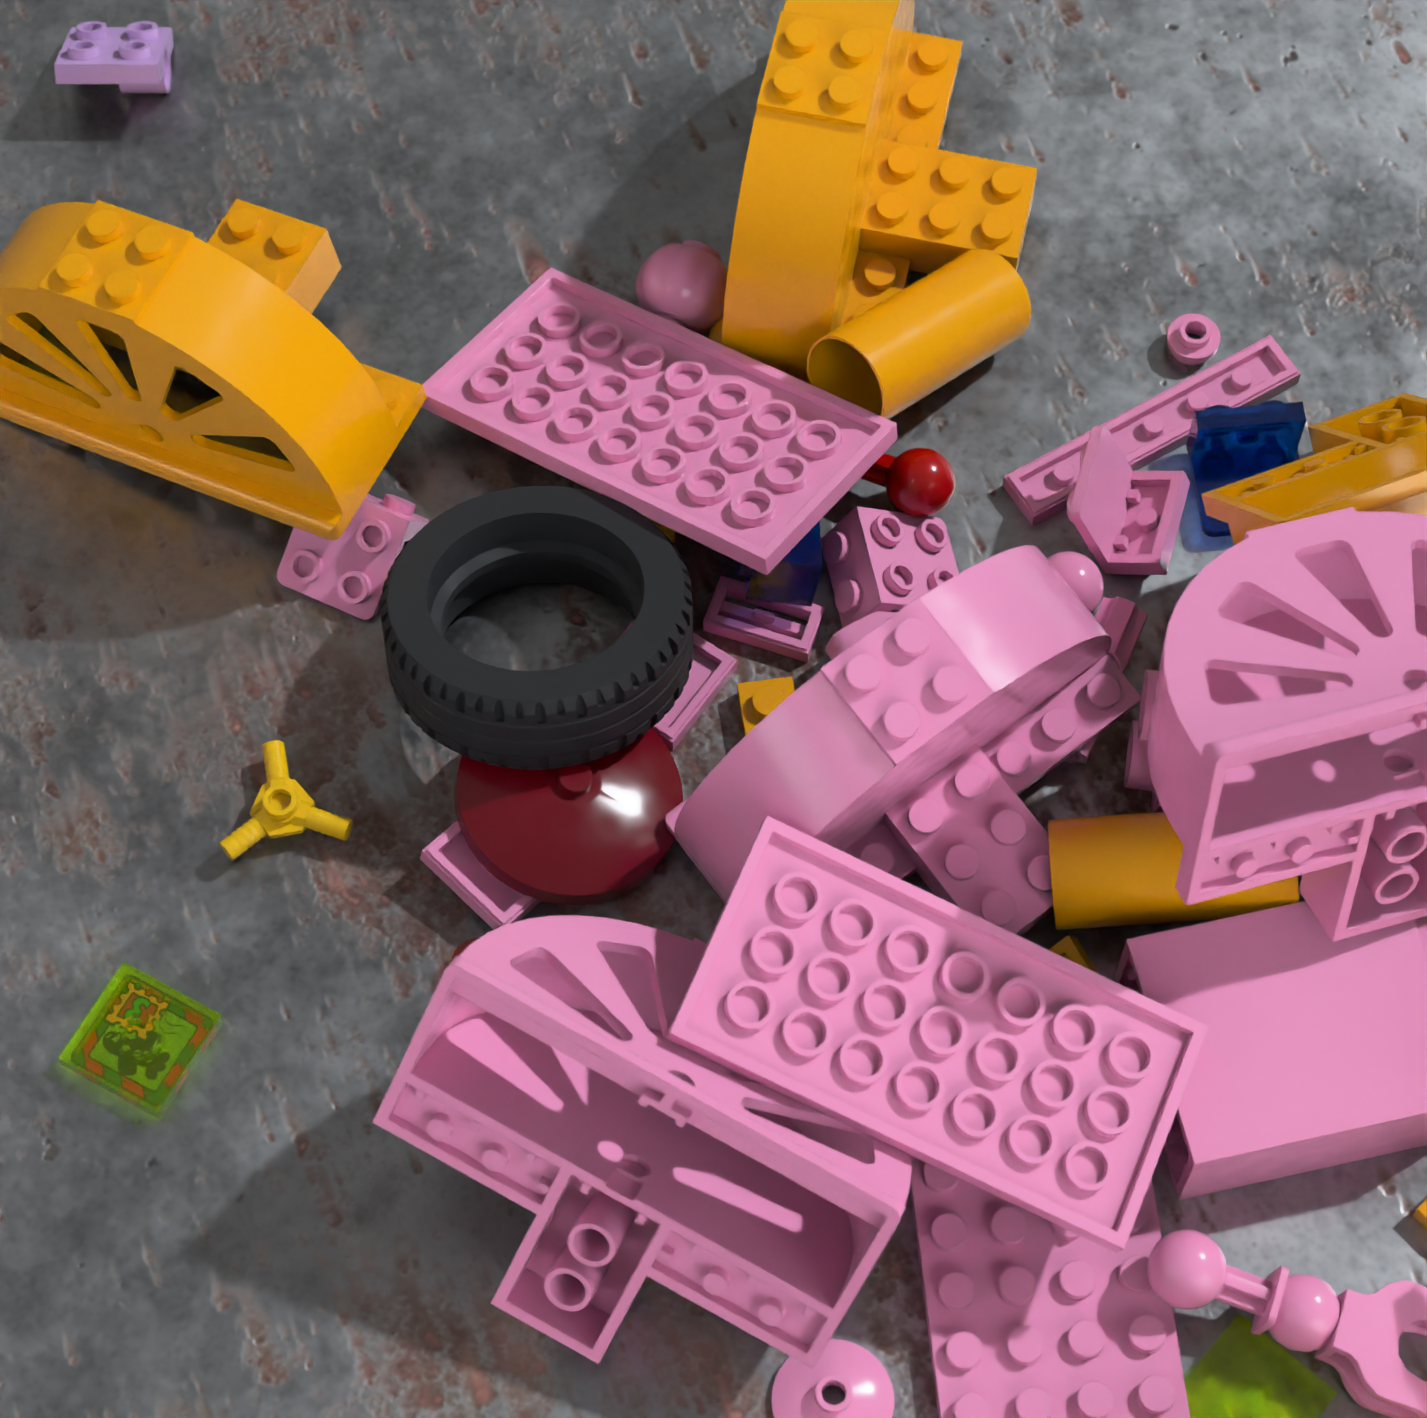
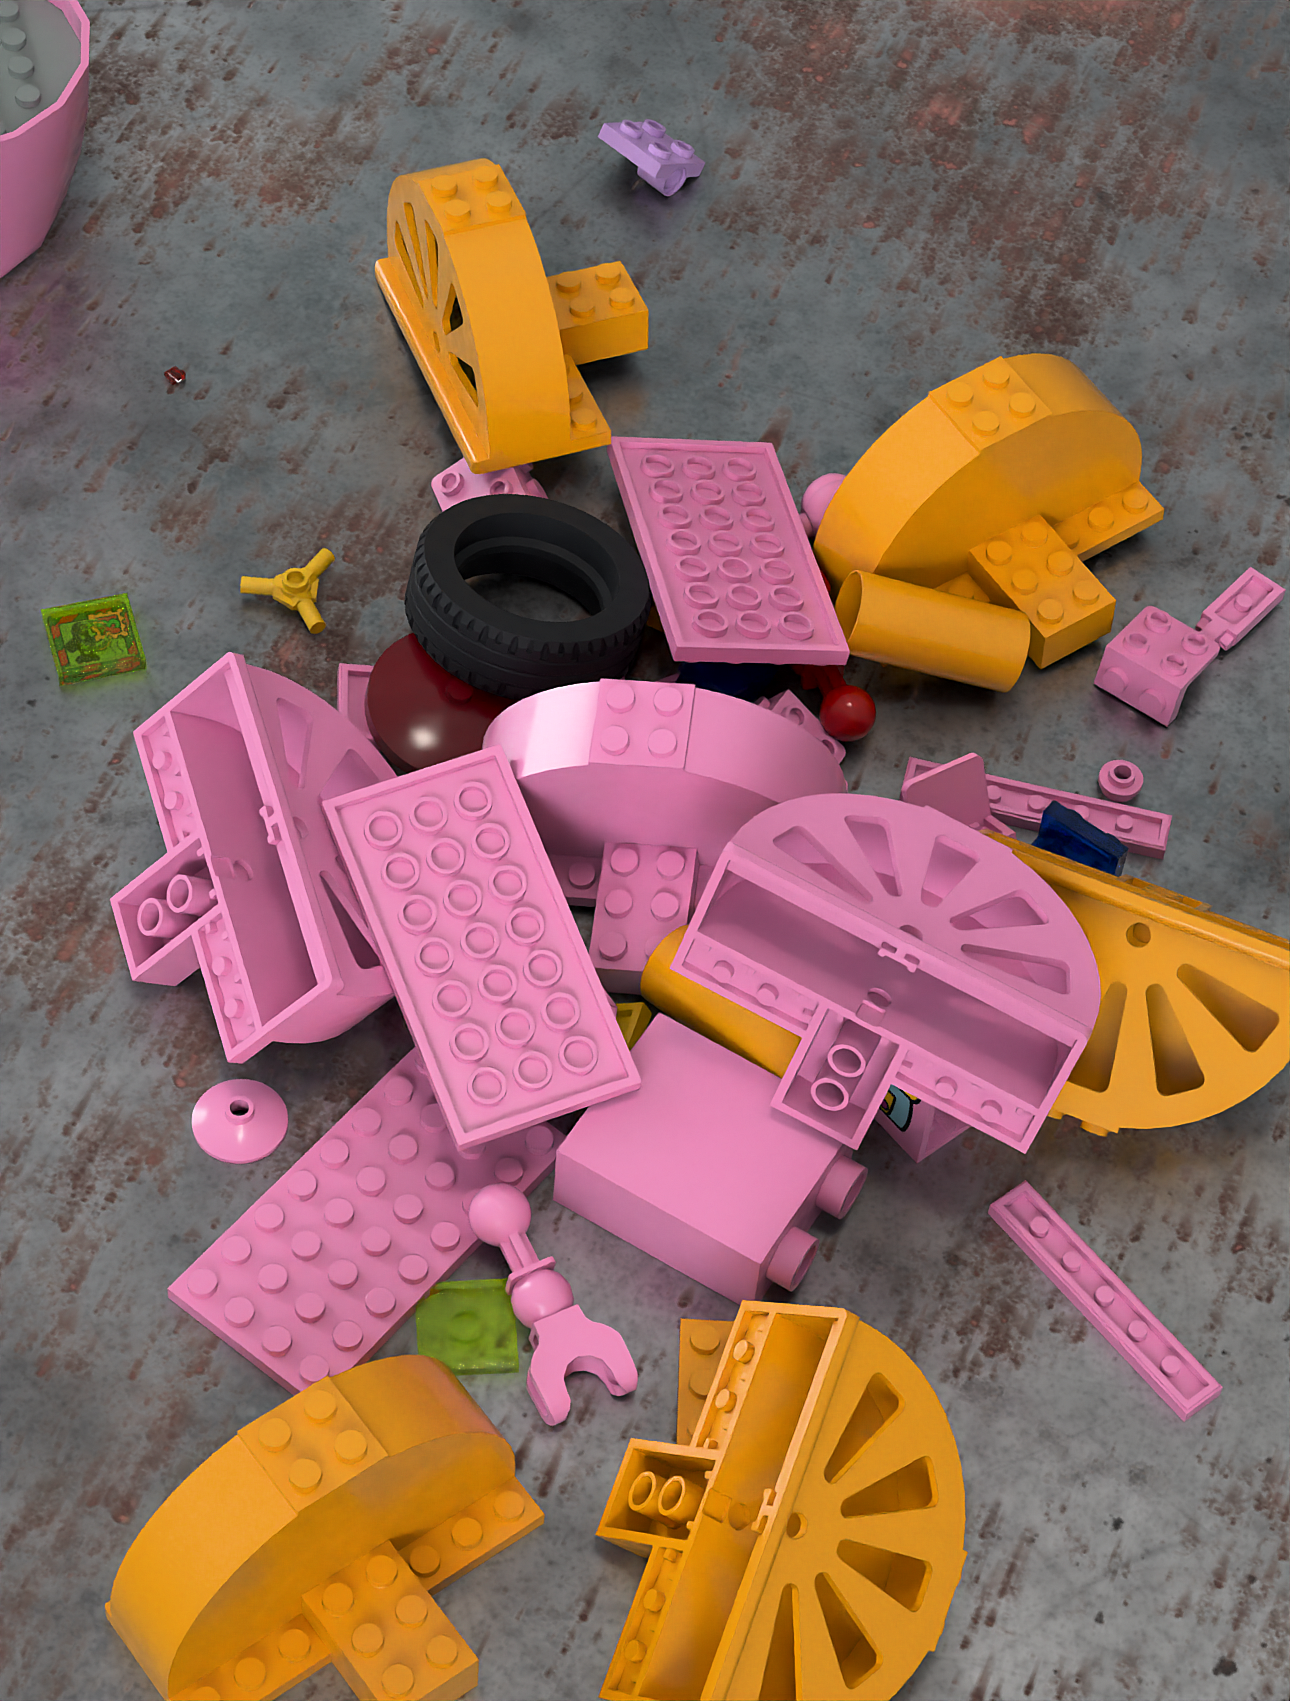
camera: 40 degrees right, 10 degrees down
none -> bright pink bracket [1094,606,1220,727]
none -> bright pink hinge [1195,567,1286,651]

